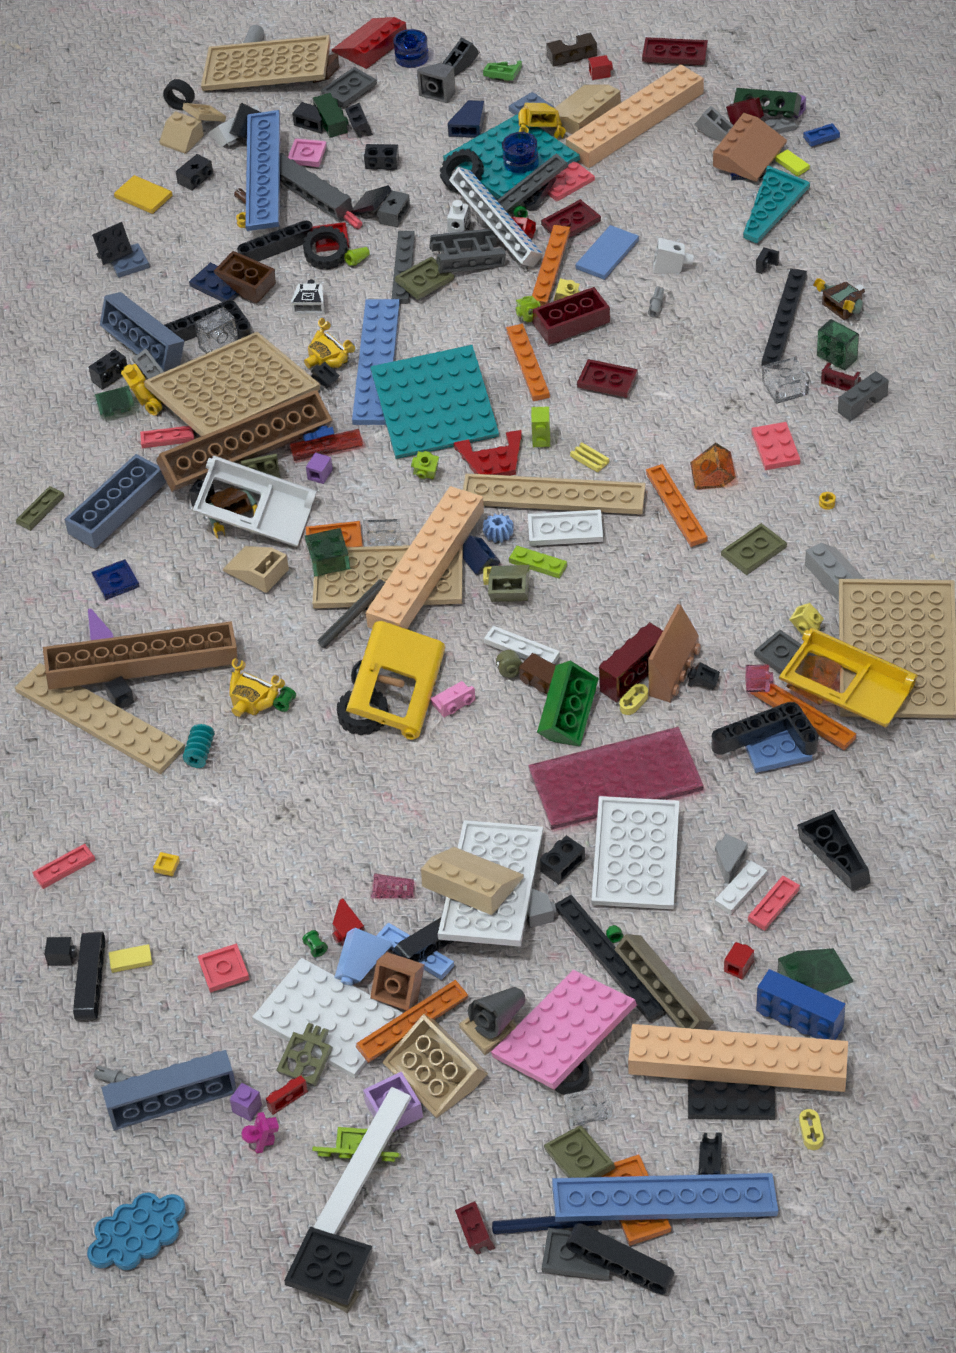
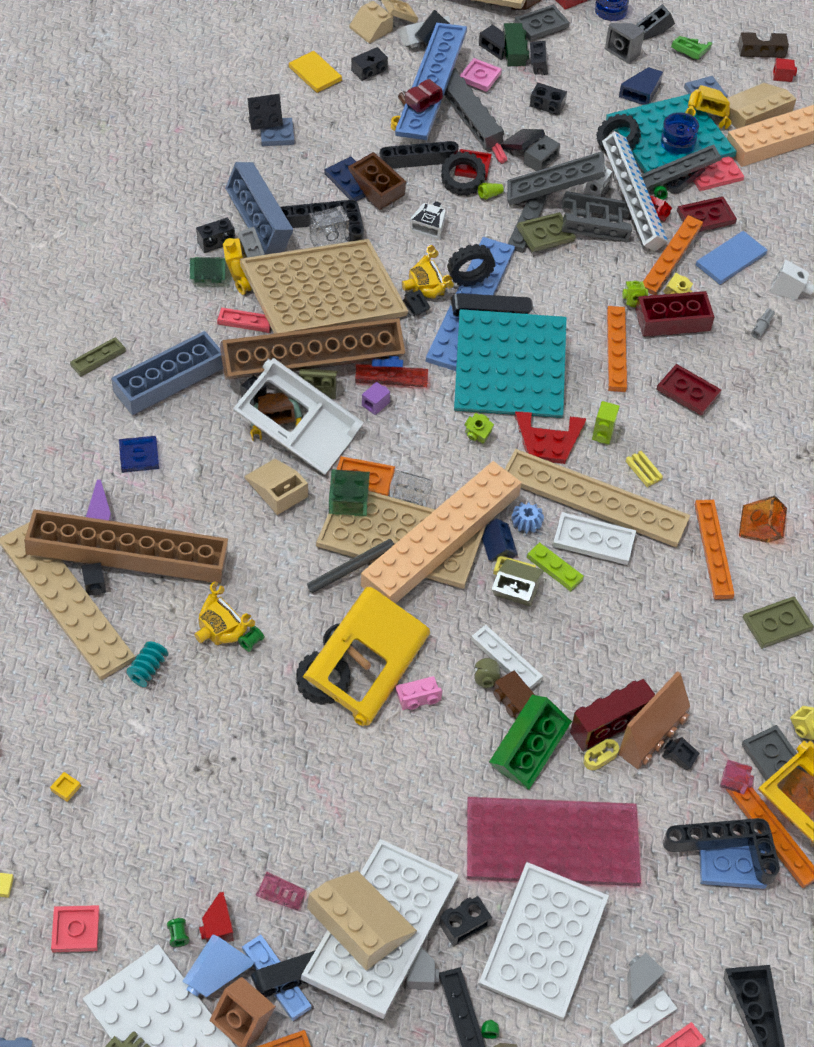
camera: 10 degrees right, 5 degrees up
none -> dark red brick [405,79,443,112]
none -> black tyre [447,244,495,286]
none -> black beam [450,293,535,317]
none -> dark grey plate [507,151,605,205]

